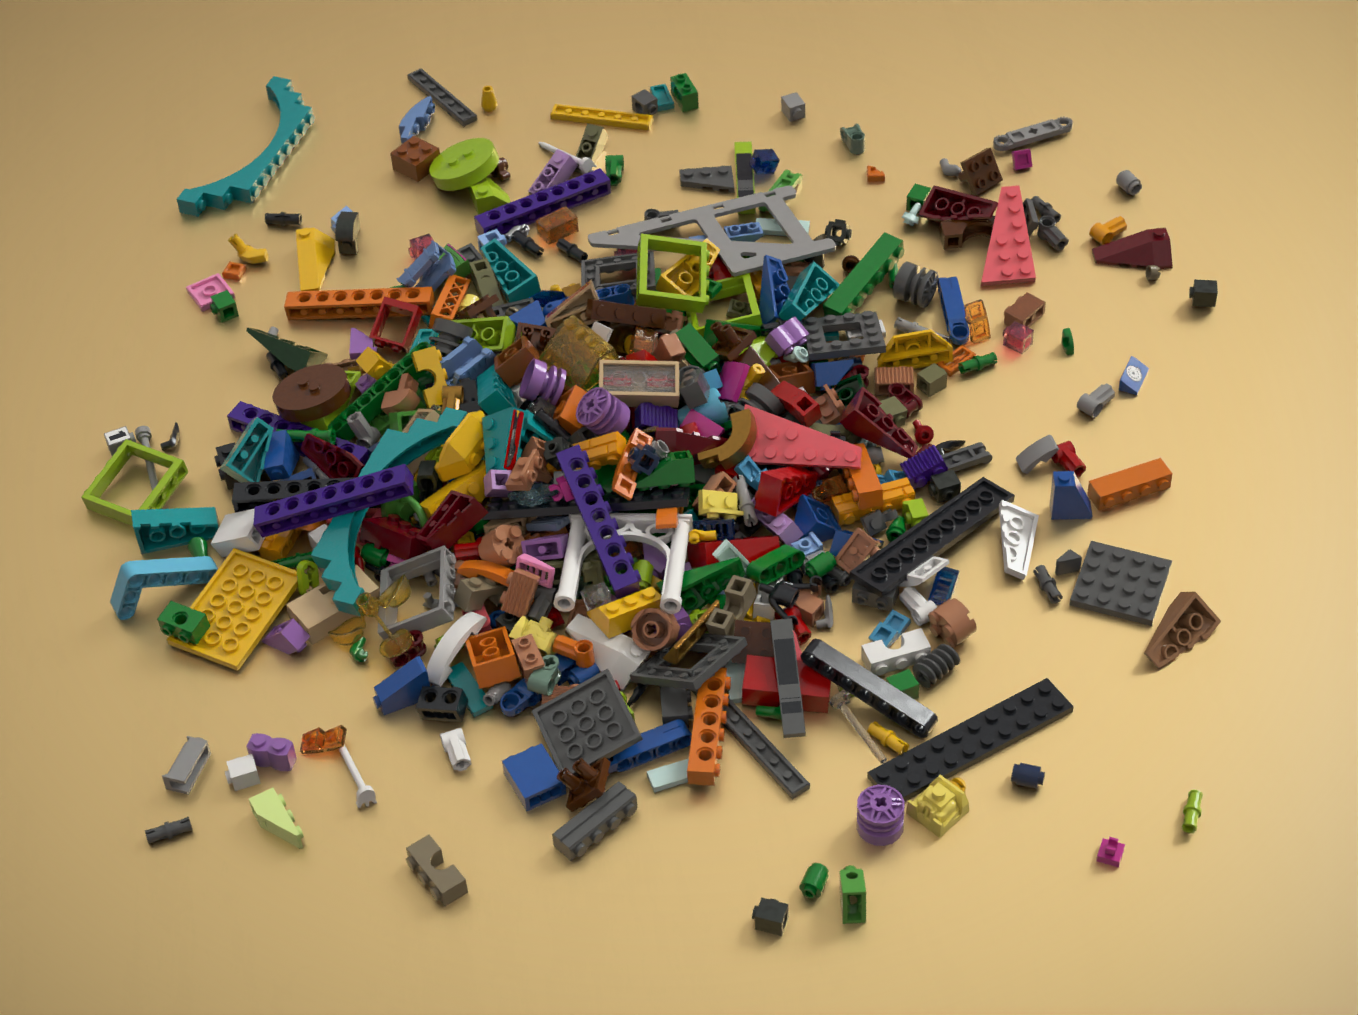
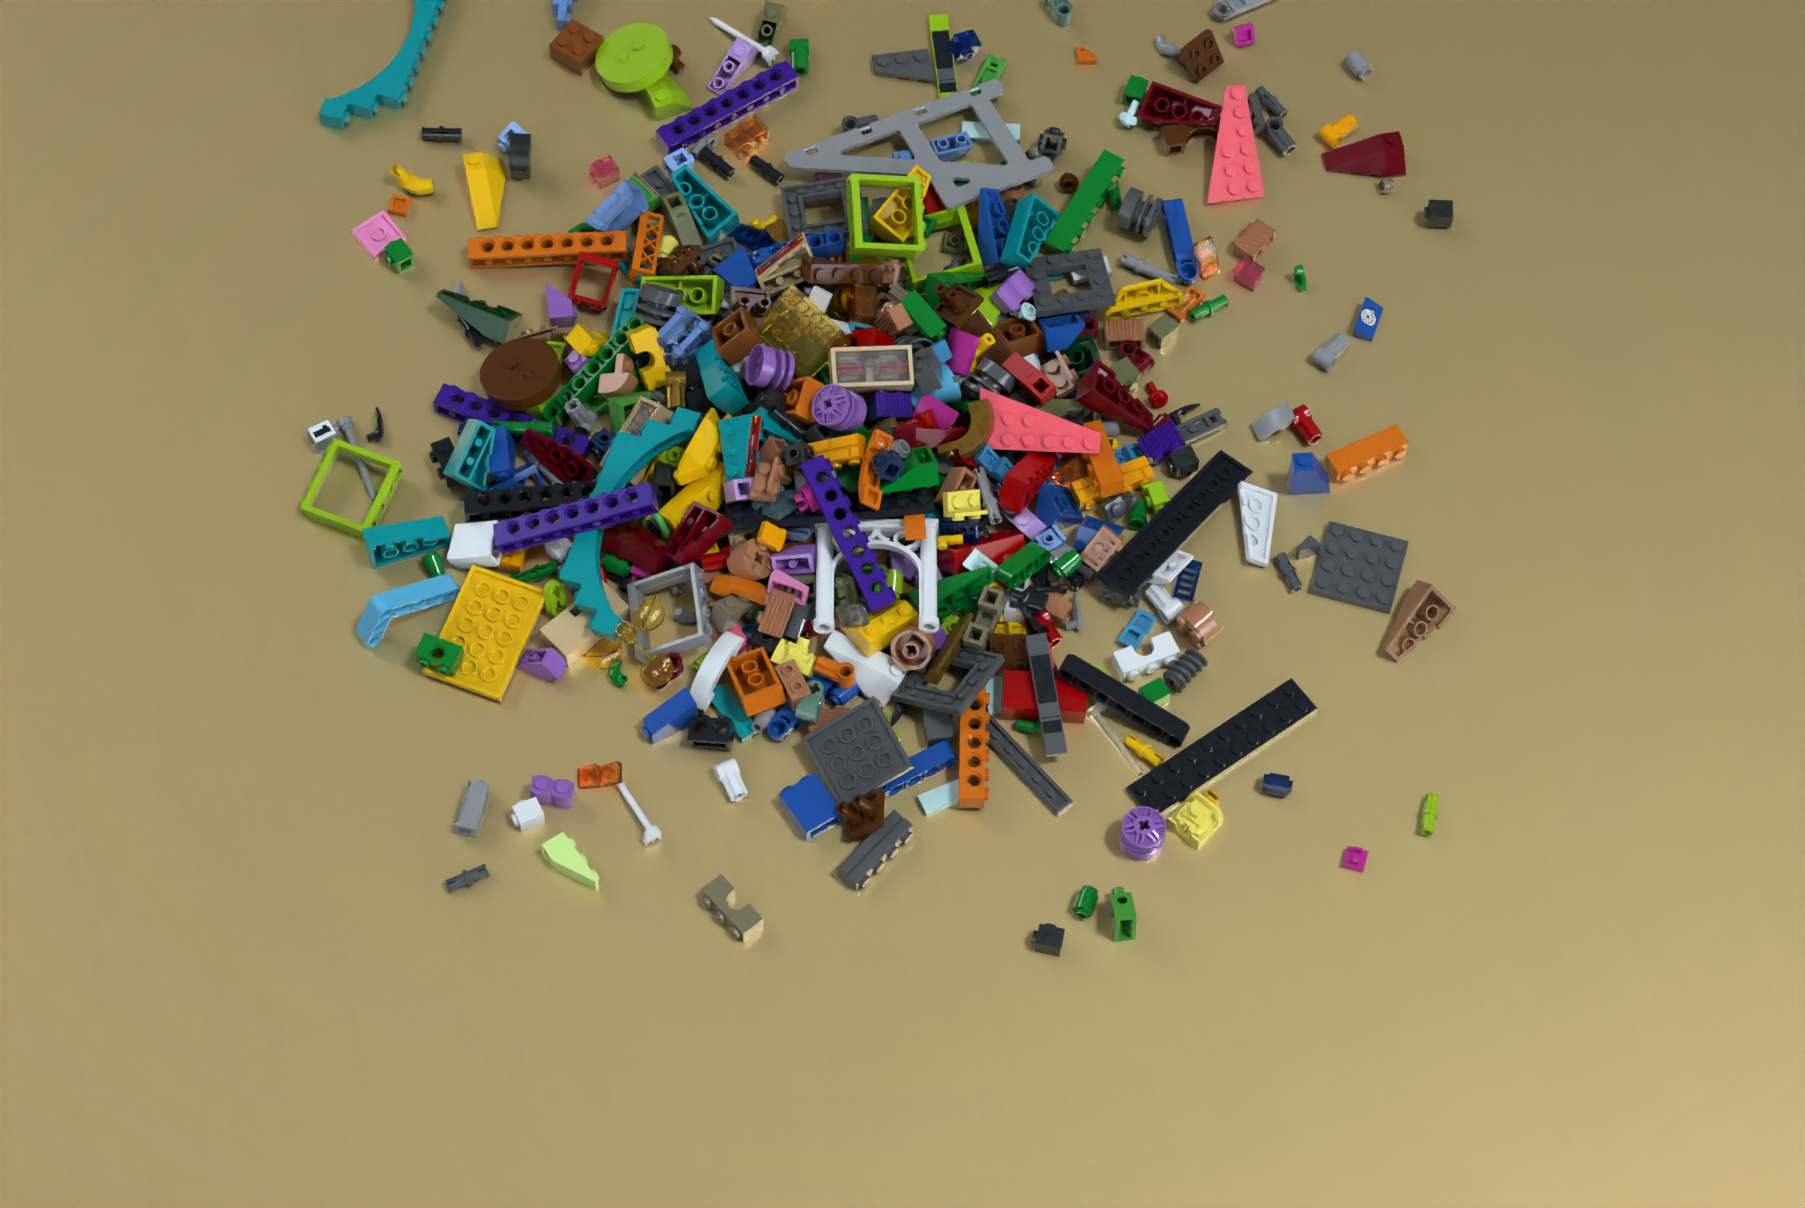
camera: 10 degrees left, 15 degrees up
none -> light orange tile [756,521,787,552]

